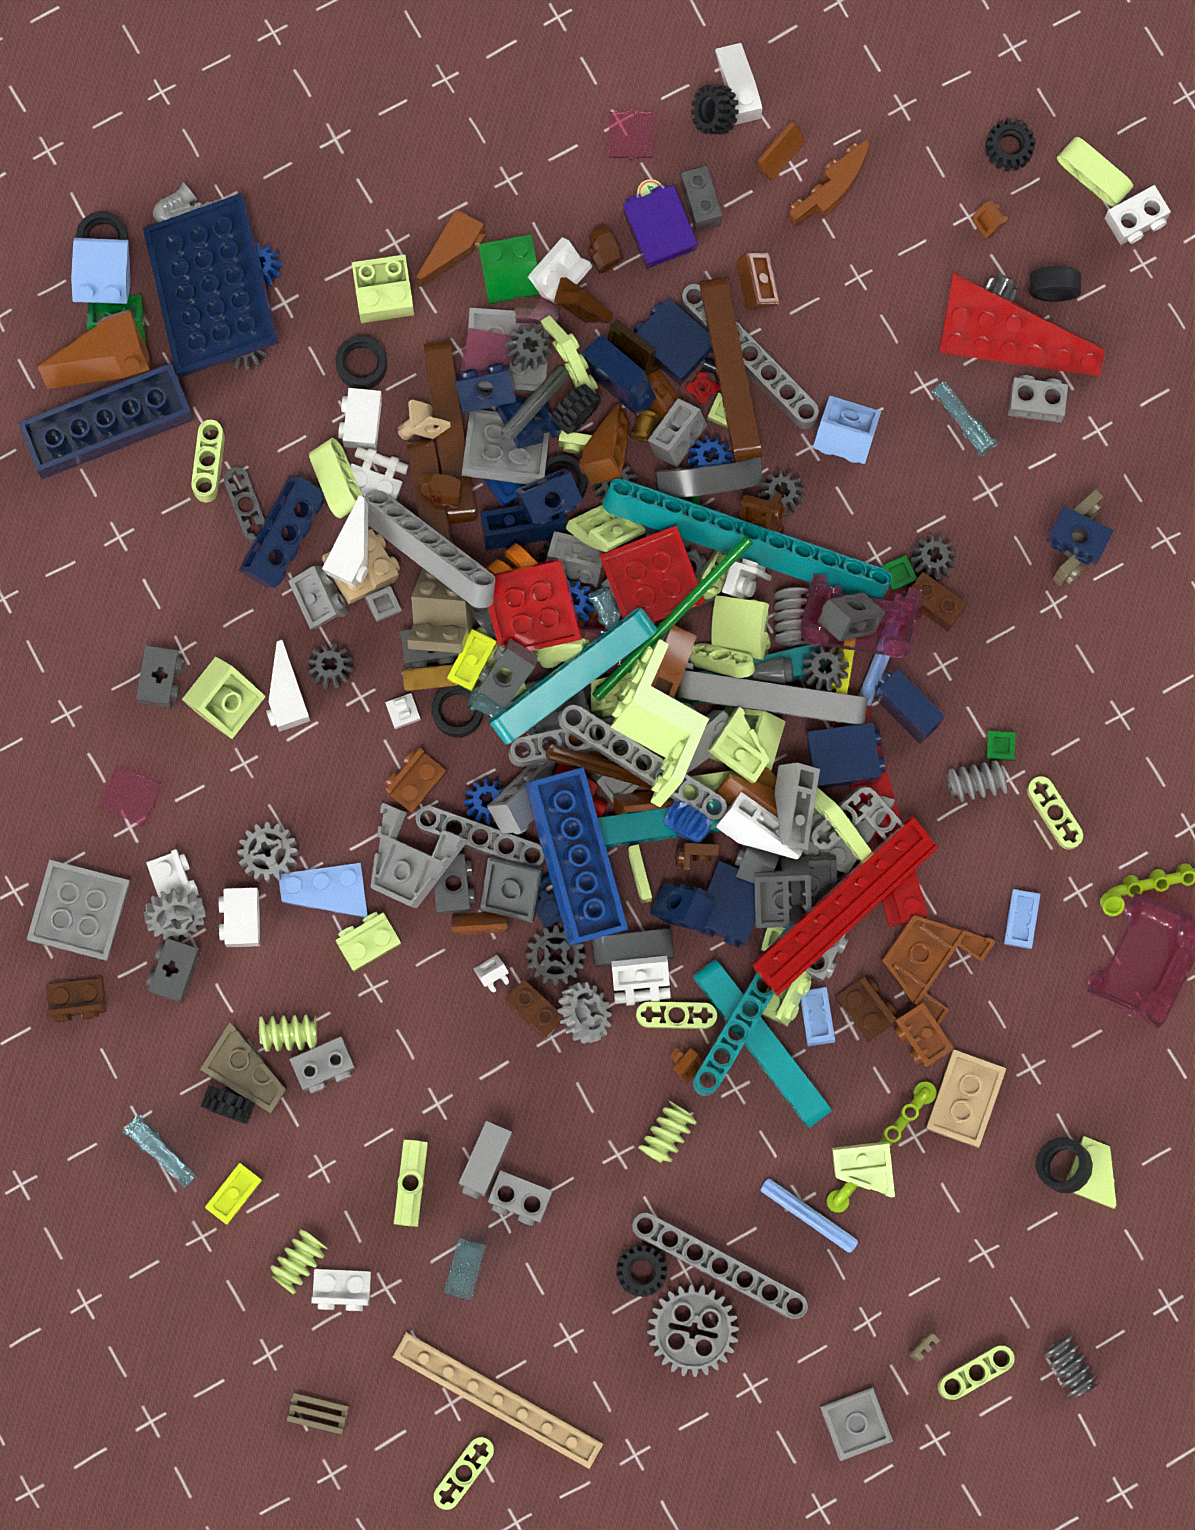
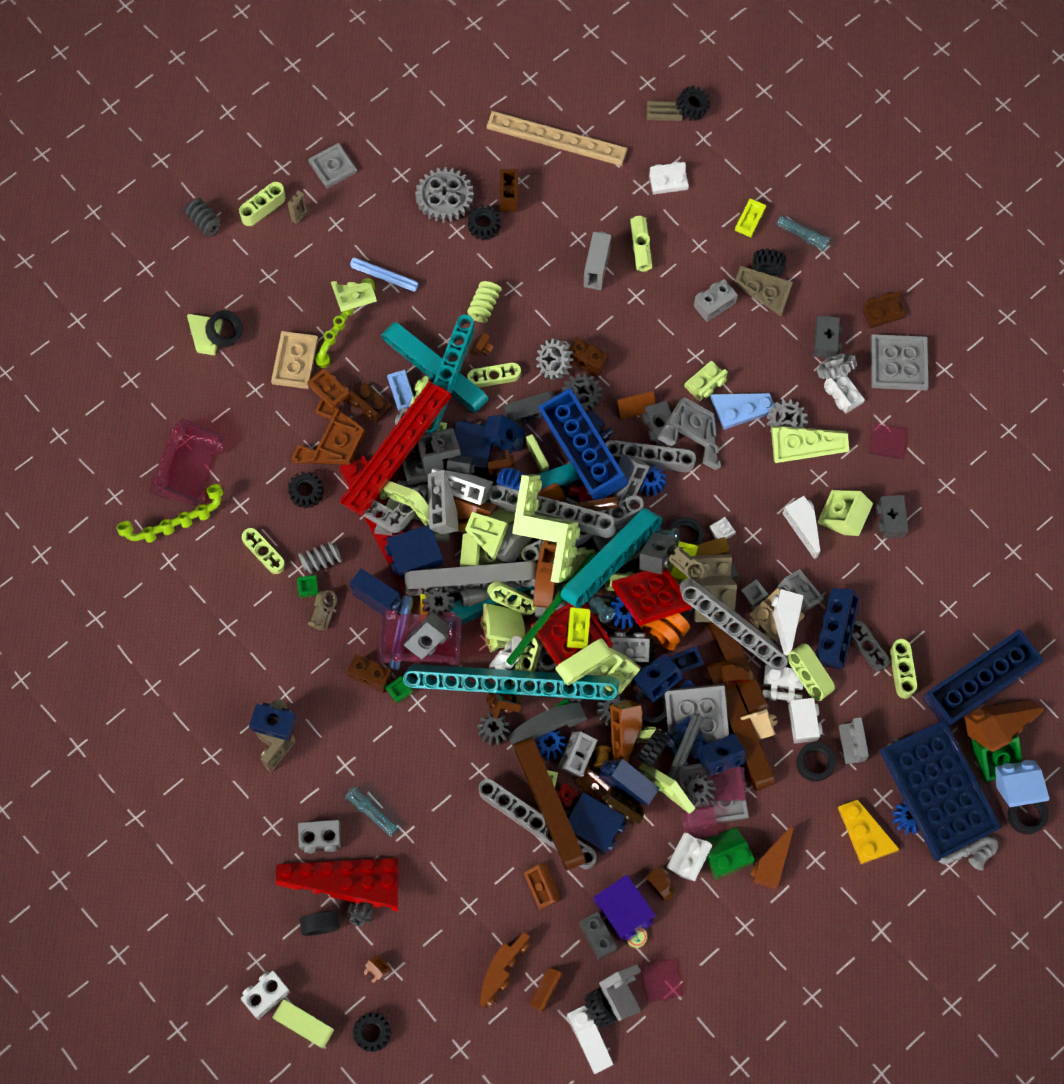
camera: 170 degrees right, 10 degrees down
white piece [219,888,260,947] -> none
yellowish green piece [259,1015,317,1052] -> none
yellowish green piece [270,1229,329,1294] -> none
dark grey gear [307,643,354,690] -> none
yellowish green slope [352,255,414,323] -> none
dark orange bracket [385,748,447,814] -> none
yellowish green beam [434,1437,494,1510] -> none
clear light blue brick [444,1238,487,1301] -> none
white tile [474,955,509,992] -> none
dark grey plate [480,855,543,922] -> none
light grey brick [488,1170,553,1227] -> none
reddish brown bracket [554,277,613,323] -> none
white plate [611,956,670,1006] -> none
light grey beam [632,1213,808,1319] -> none
light grey piece [774,587,809,647] -> none
light blue slope [813,396,881,464] -> none
dark grey gear [910,534,957,581] -> none
light blue plate [1004,889,1040,949] -> none
none -> black tyre [288,471,324,508]
none -> dark tan piece [308,590,337,630]
none -> reddish brown brick [500,169,518,212]
none -> yellowish green beam [556,638,614,685]
none -> neon yellow plate [567,607,590,649]
none -> light grey bracket [599,965,641,1021]
none -> dark tan piece [669,547,708,582]
none -> black tyre [676,86,711,121]
none -> yellowish green wing [771,425,849,463]
none -> yellow wing [838,800,899,864]
none -> light grey bracket [839,718,869,764]

